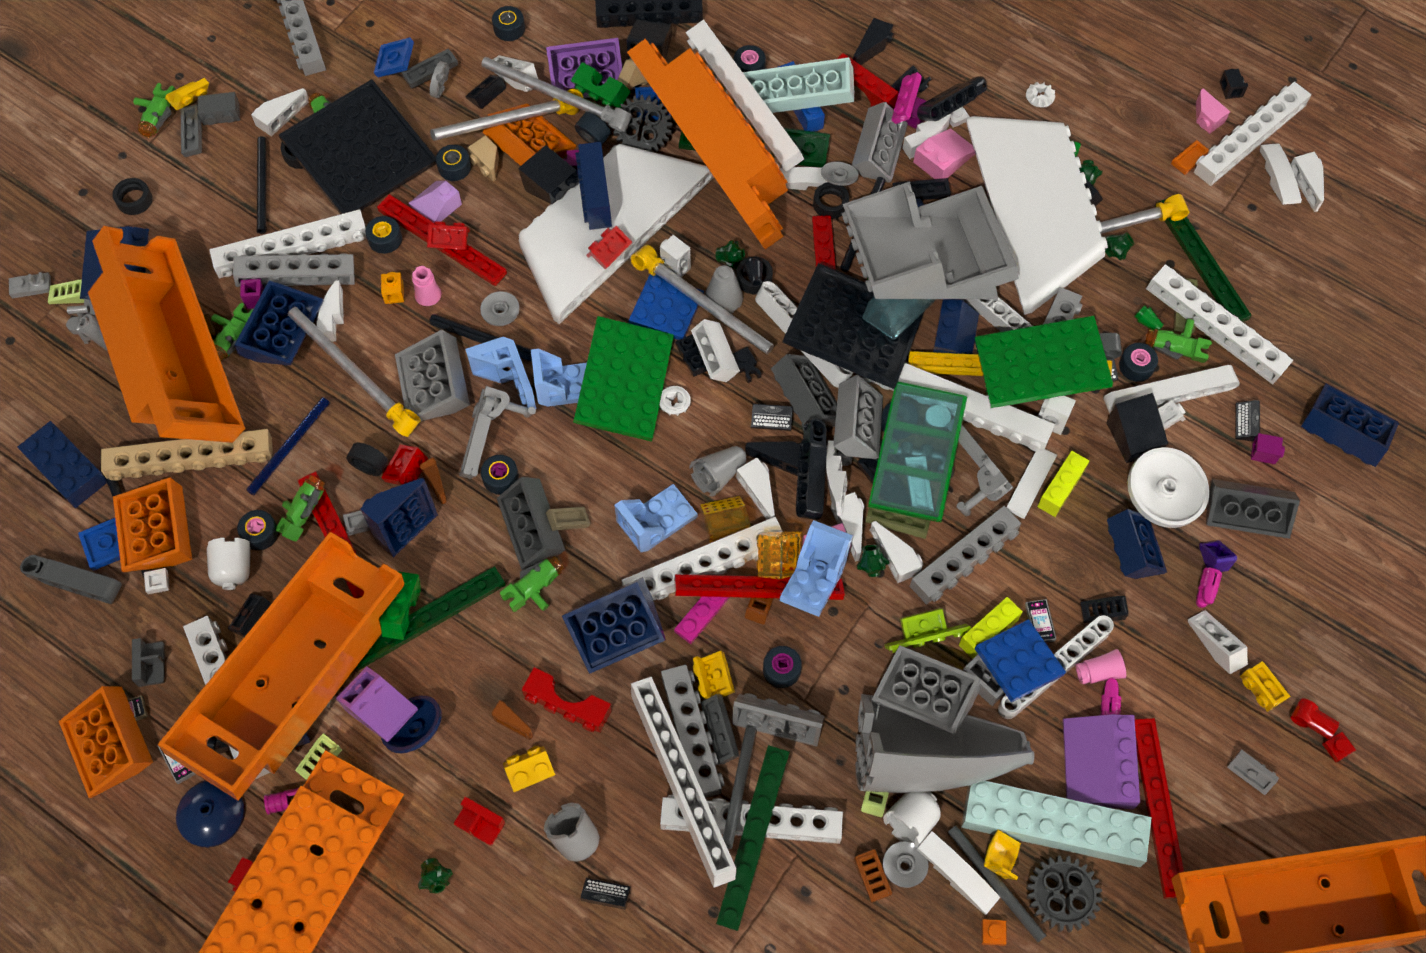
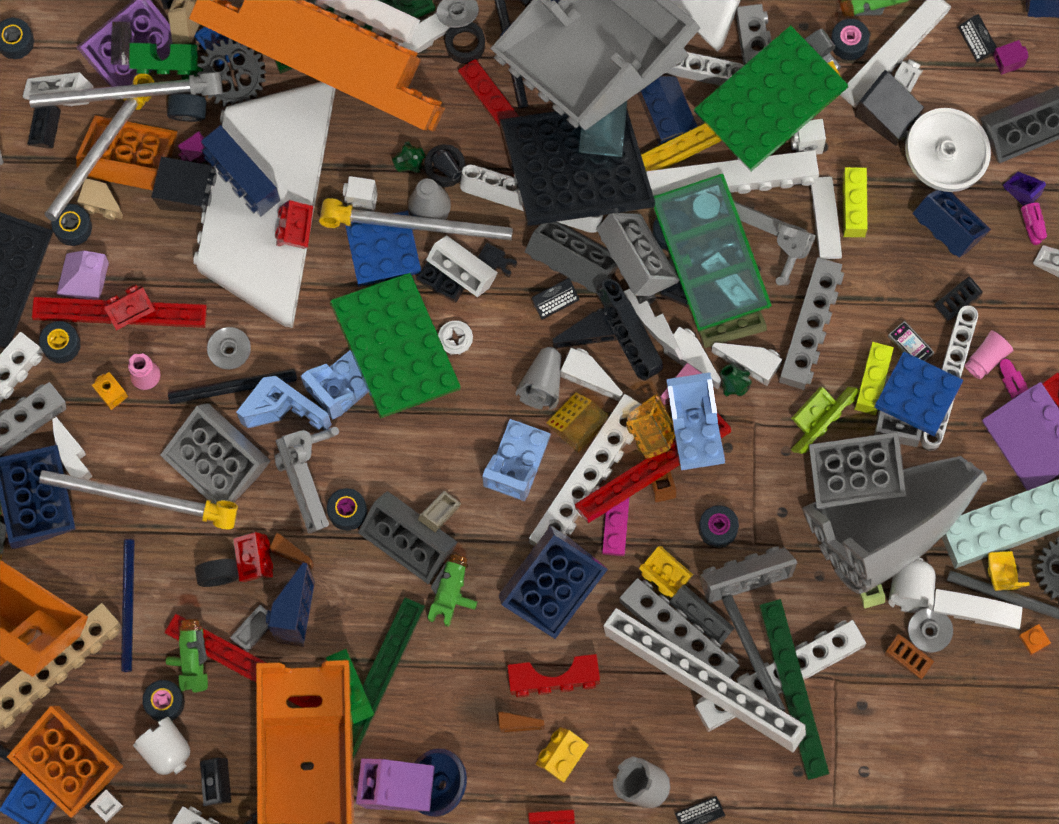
camera: 30 degrees left, 10 degrees up
none -> clear smoke plate [111,22,131,65]

